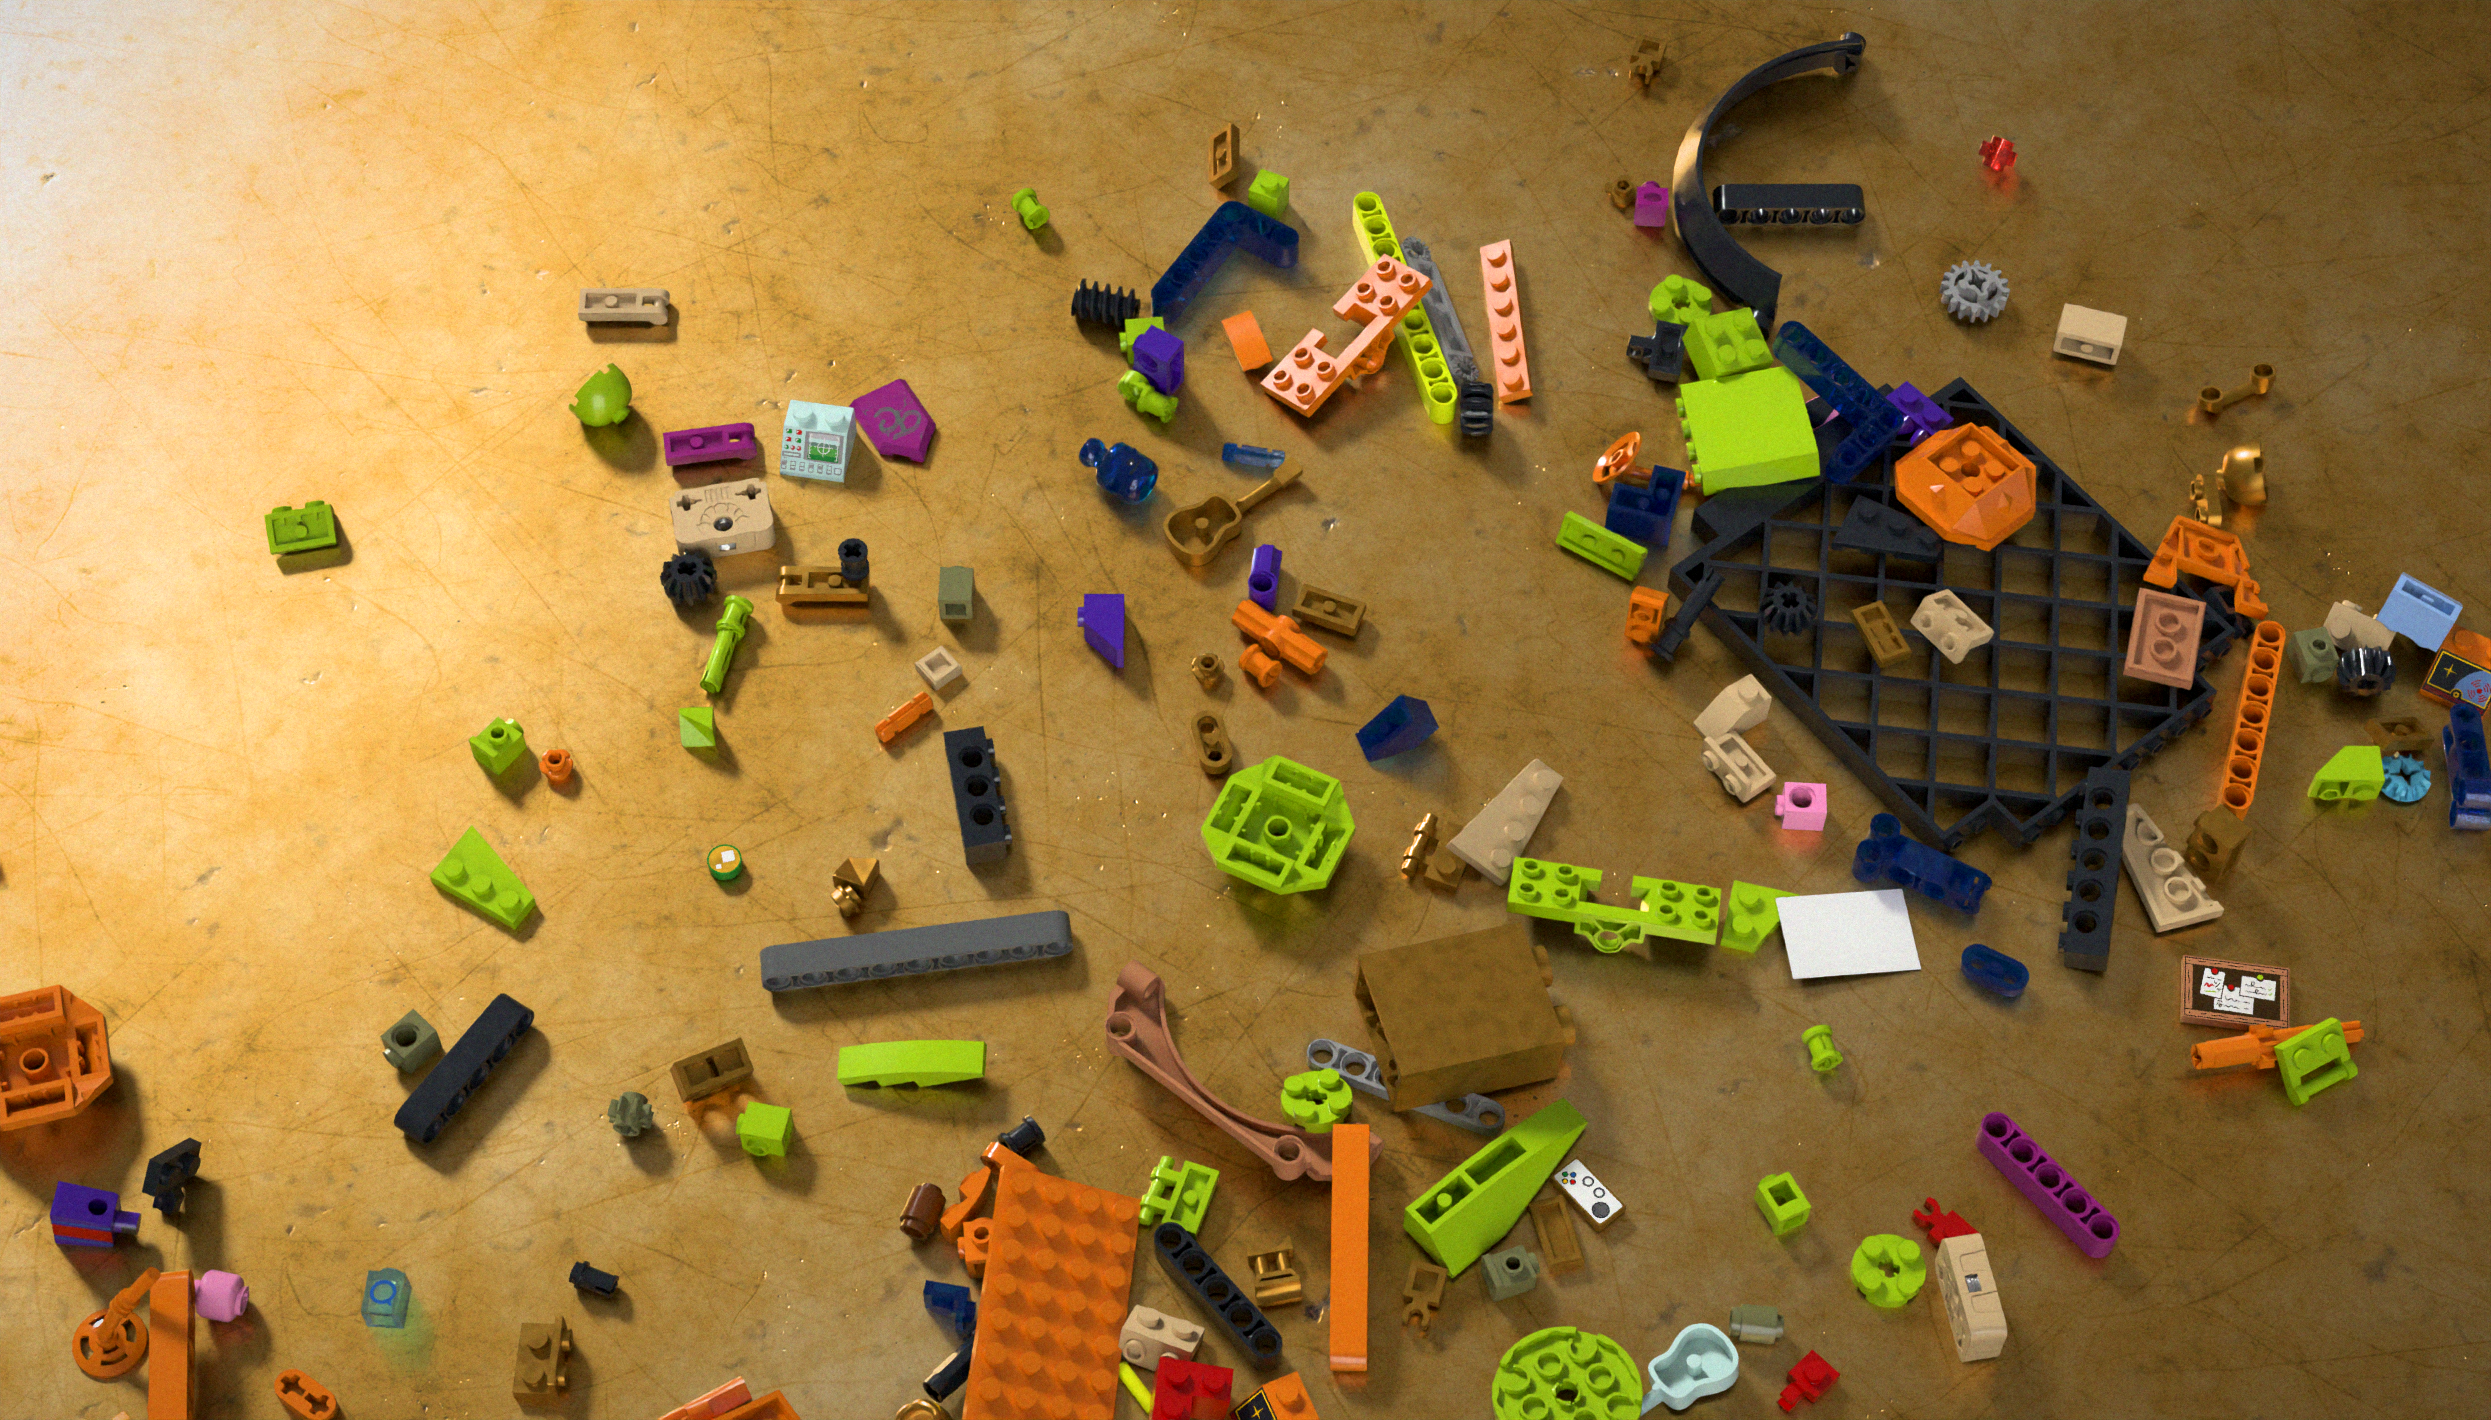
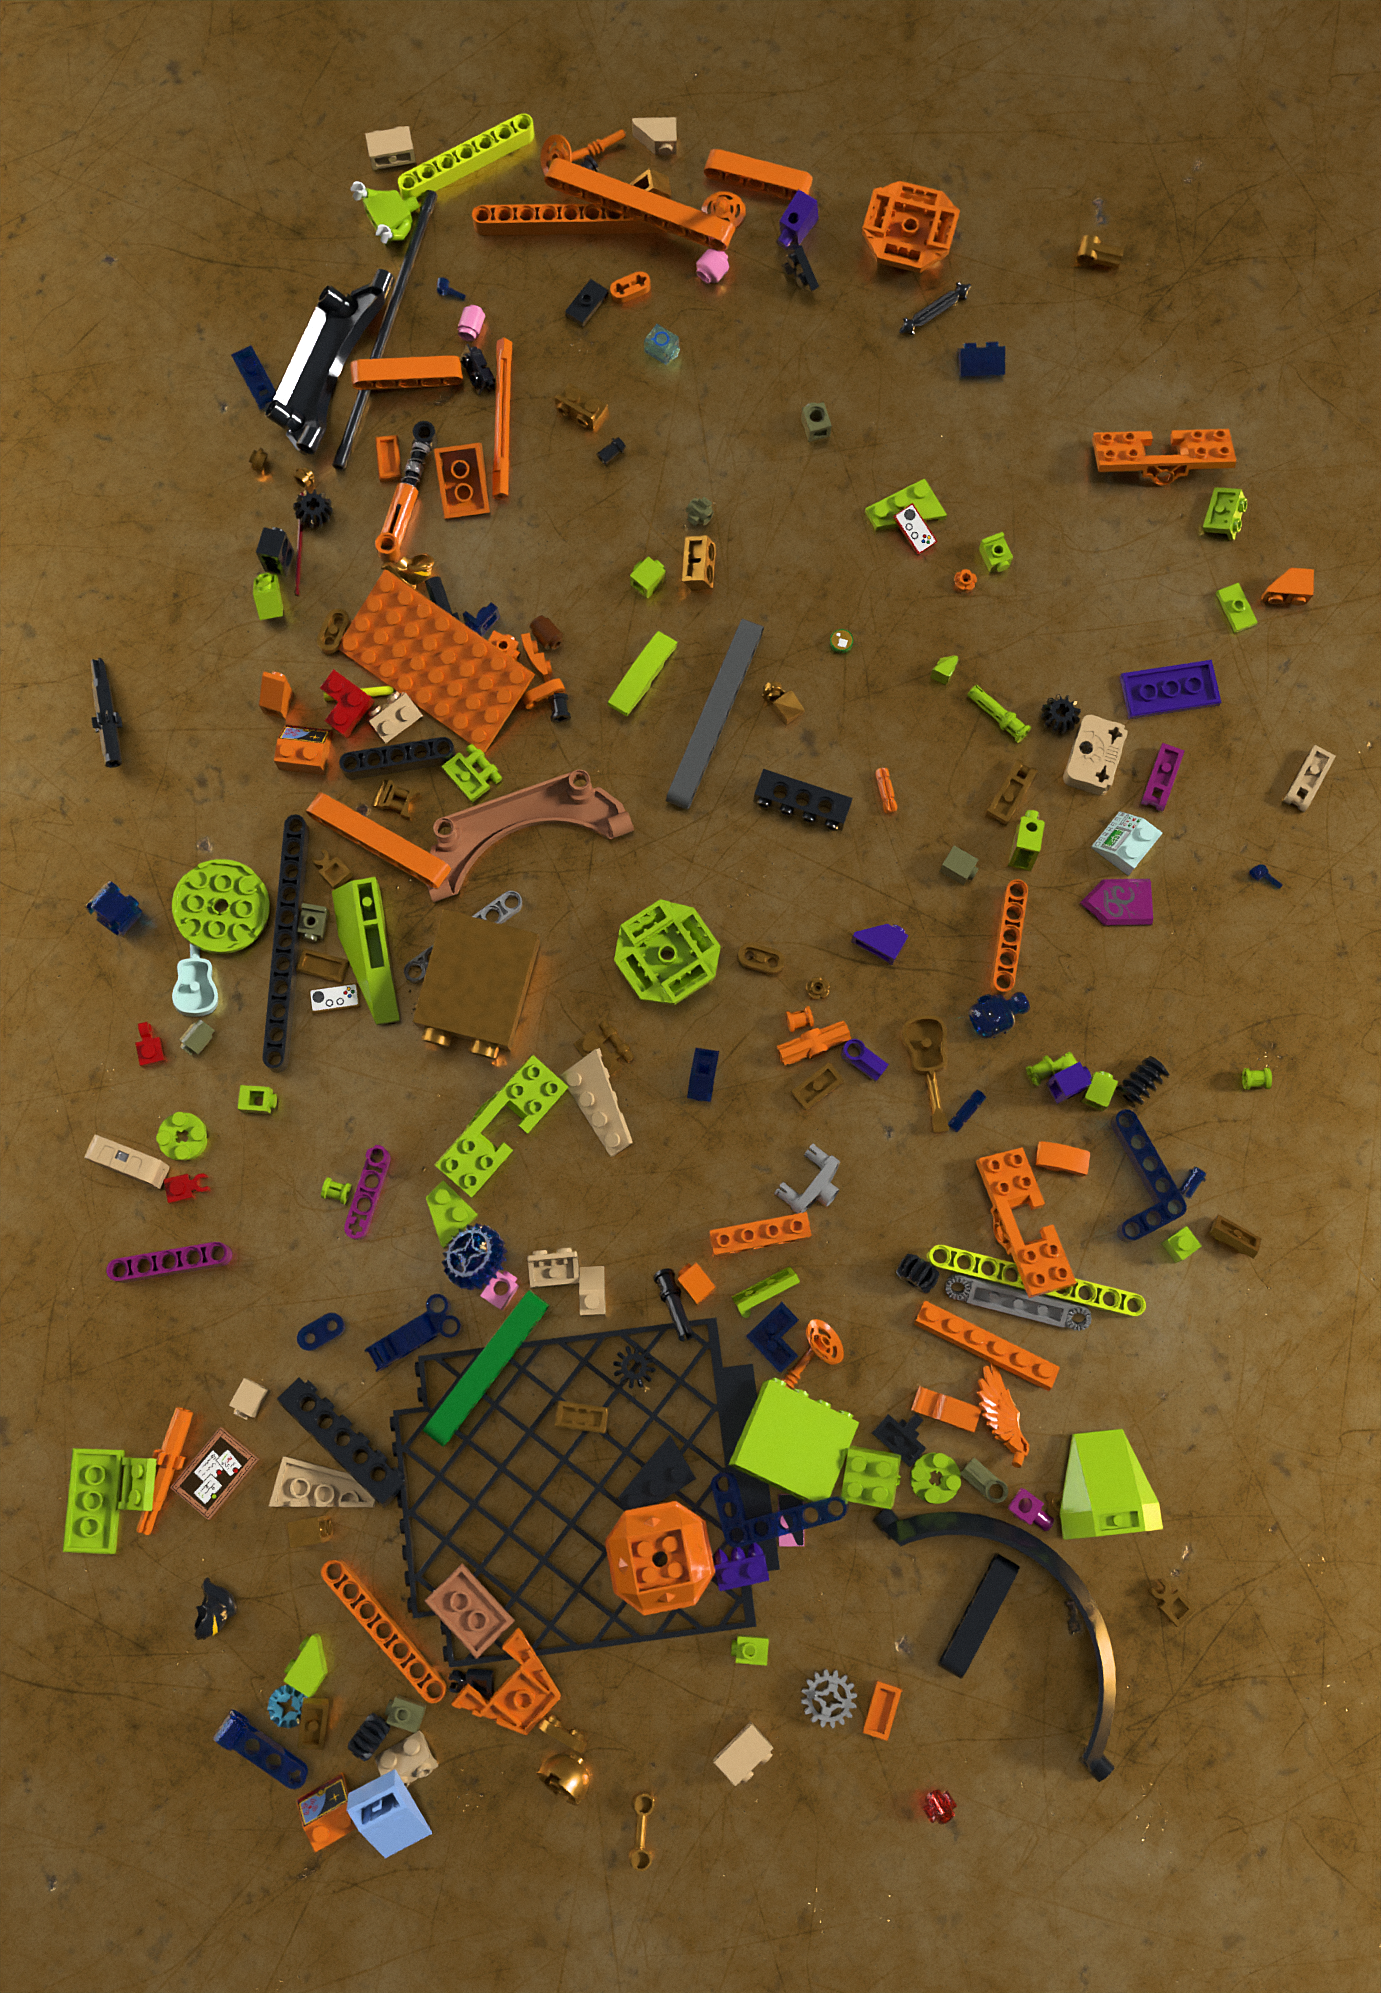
camera: 120 degrees right, 20 degrees up
black beam [394,993,534,1145] -> none
lime cylinder [568,363,632,427] -> none
black bush [838,538,870,581] -> none
tan tile [915,645,962,691] -> none
lime plate [1281,1068,1353,1134] -> none
white sticker [1775,889,1921,979] -> none
tan bracket [1911,589,1995,664] -> none
none -> lime tile [63,1448,125,1554]
none -> black hair [194,1577,237,1640]
none -> tan brick [229,1378,270,1420]
none -> black beam [263,814,309,1073]
none -> magenta beam [344,1145,391,1240]
none -> green beam [423,1290,550,1447]
none -> clear blue gear [441,1223,508,1291]
none -> orange beam [703,149,813,200]
none -> orange brick [709,1212,812,1258]
none -> lime brick [731,1634,769,1666]
none -> light grey connector [774,1144,840,1214]
none -> orange tile [862,1680,902,1741]
none -> tile [893,503,938,555]
none -> black wheel [899,282,971,335]
none -> orange piece [911,1386,982,1433]
none -> clear blue bracket [957,342,1005,377]
none -> olive piece [960,1458,1009,1504]
none -> orange animal [977,1363,1029,1468]
none -> orange beam [990,879,1028,997]
none -> lime torso [1008,810,1045,871]
none -> lime wedge [1059,1429,1163,1540]
none -> orange plate [1092,429,1237,486]
none -> dark purple tile [1120,660,1222,719]
none -> clear blue pin [1178,1166,1207,1199]
none -> lime plate [1216,583,1258,633]
none -> clear blue hand [1249,864,1283,889]
none -> orange slope [1261,568,1314,606]

